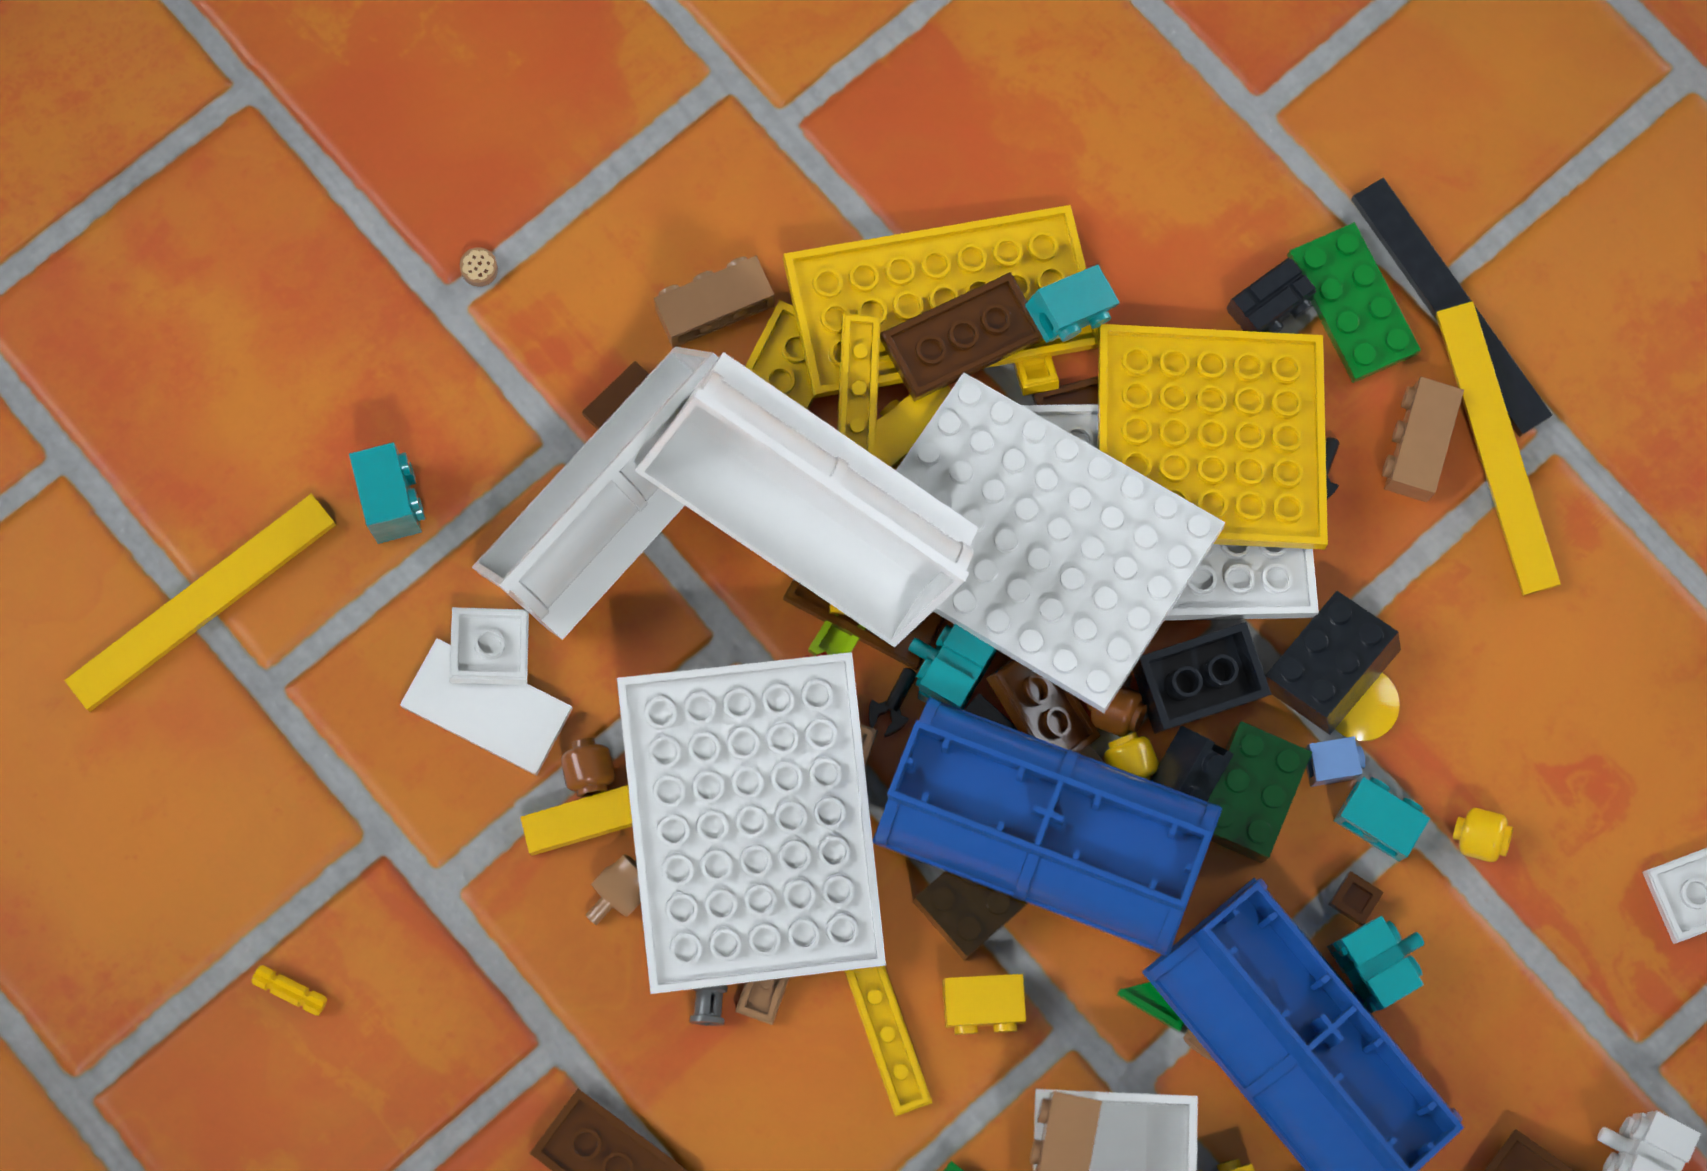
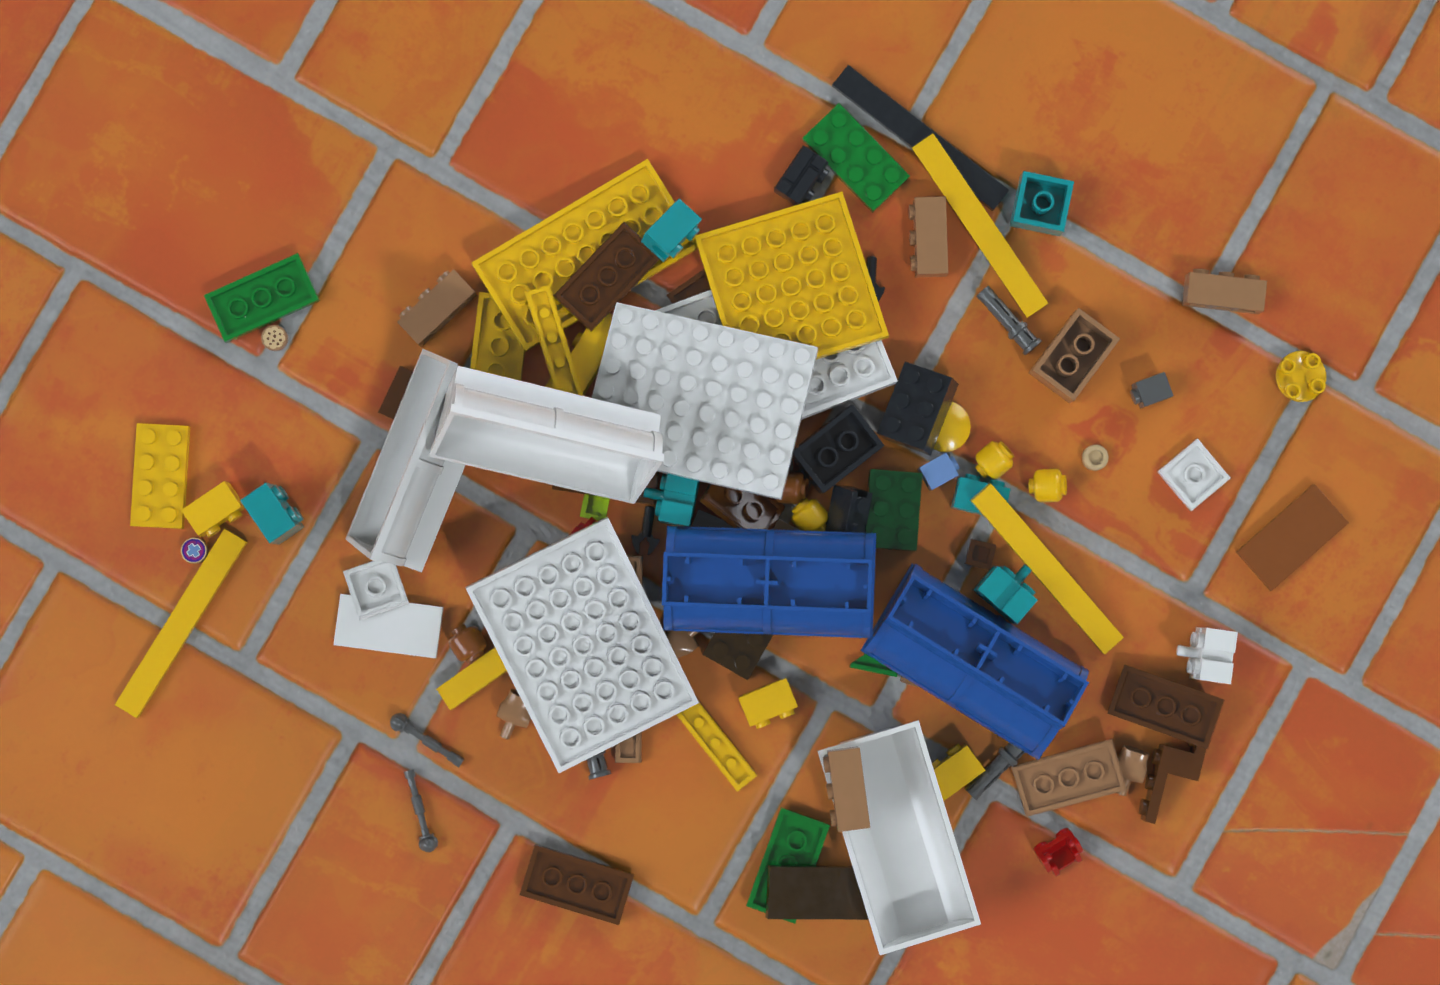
camera: 15 degrees left, 10 degrees up
yellow axle [251,965,327,1016] -> none
yellow tile [1014,355,1059,396] -> none
none -> yellow plate [130,423,190,529]
none -> yellow brick [181,481,245,538]
none -> tile [181,538,208,563]
none -> green plate [204,253,320,343]
none -> dark grey piece [390,713,464,768]
none -> dark grey piece [404,769,438,852]
none -> medium nougat piece [665,631,699,659]
none -> yellow tile [970,483,1124,655]
none -> yellow head [975,441,1014,479]
none -> dark grey pin [976,286,1042,356]
none -> teal brick [1010,171,1074,236]
none -> medium nougat brick [1029,308,1120,404]
none -> tan tile [1082,445,1109,471]
none -> dark grey brick [1130,372,1174,409]

